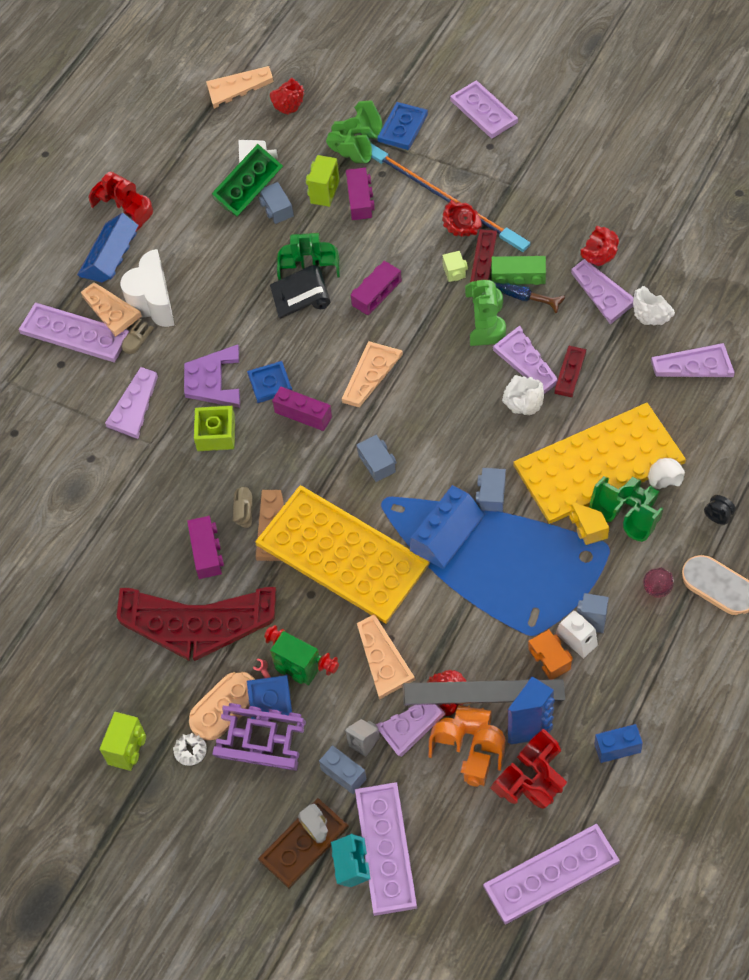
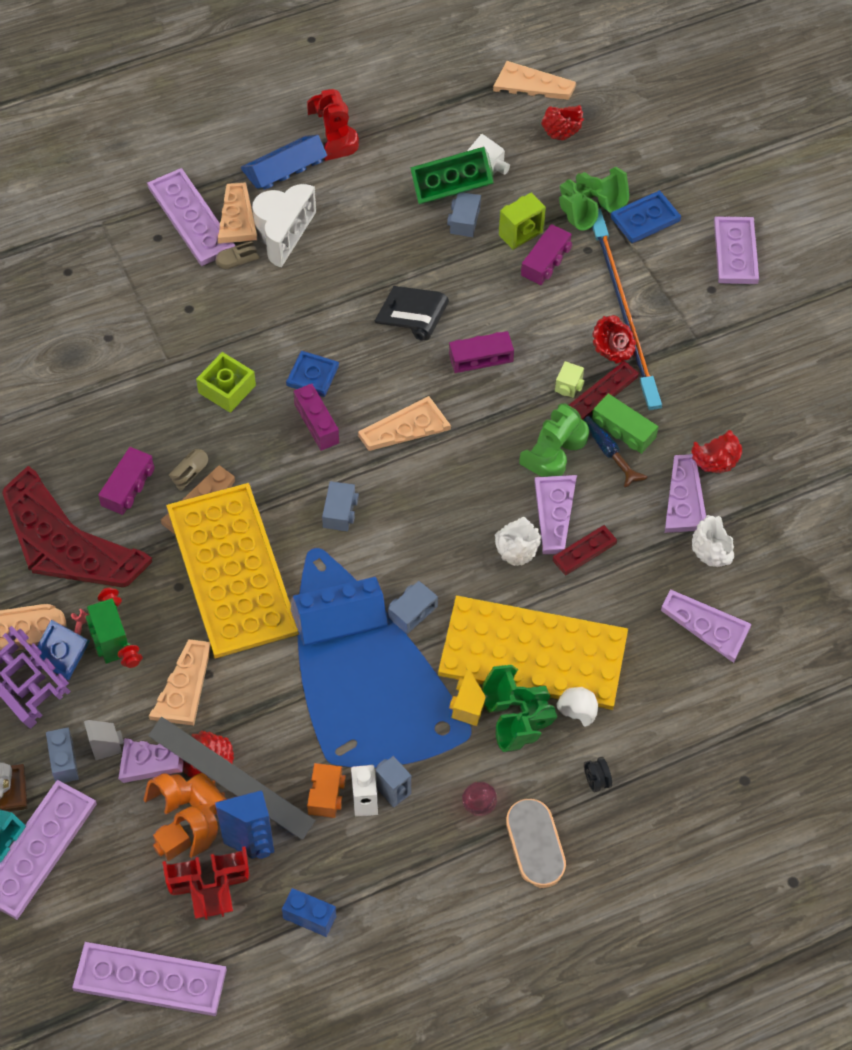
camera: 30 degrees right, 0 degrees up
lavender wing [105,367,158,439] -> none
medium lavender wing [184,344,240,408] -> none
green piece [276,233,340,280] -> none

